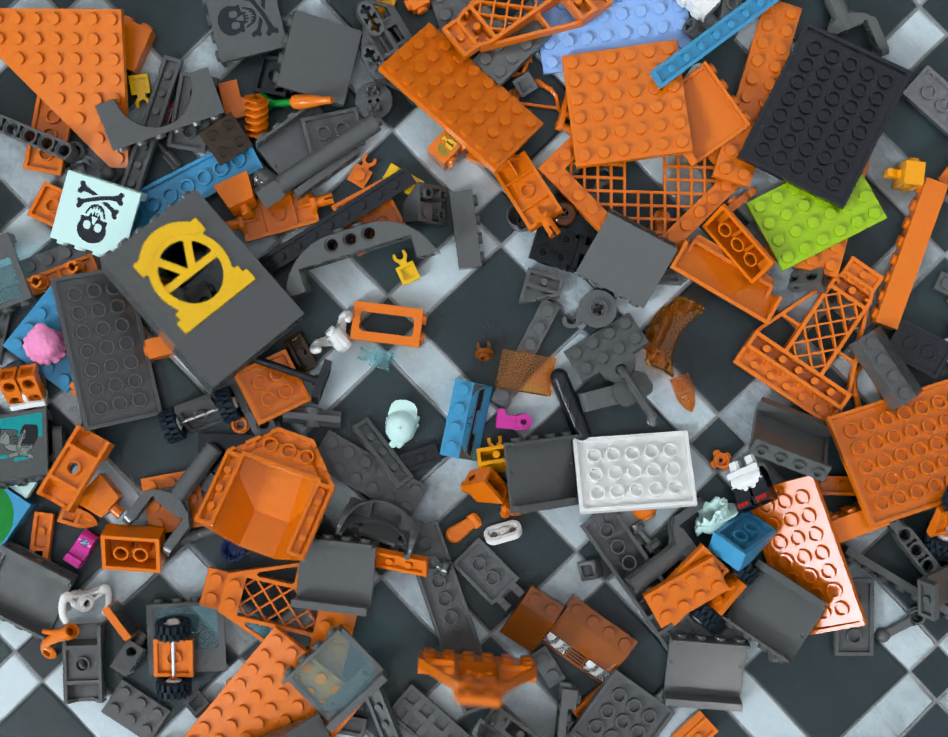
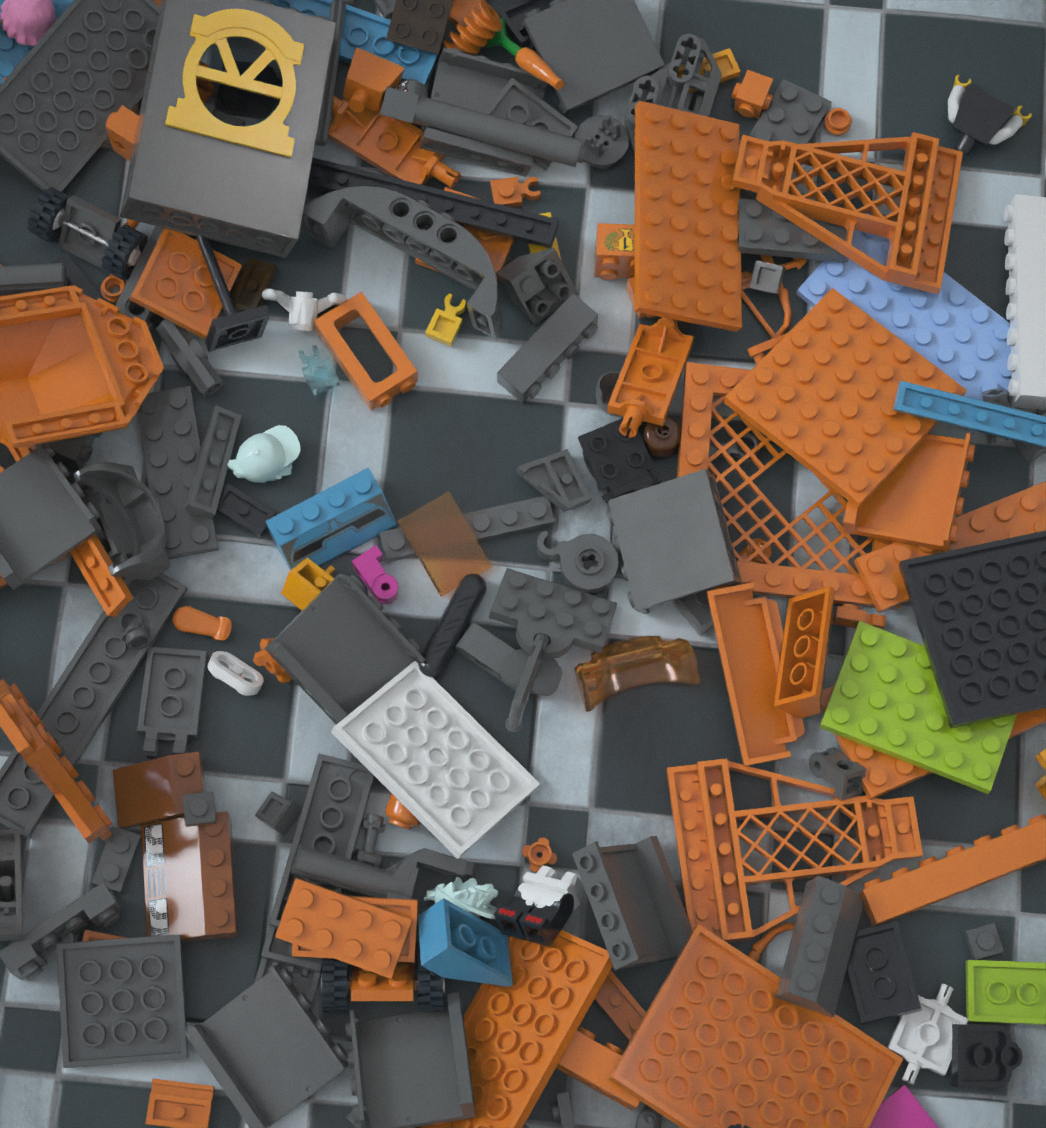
camera: 50 degrees right, 15 degrees down
orange torso [461,466,508,504] -> none
dark orange plate [475,341,494,361] -> none
clear orange plate [670,373,695,412] -> none
none -> dark grey plate [183,791,217,827]
none -> dark grey axle [315,0,346,146]

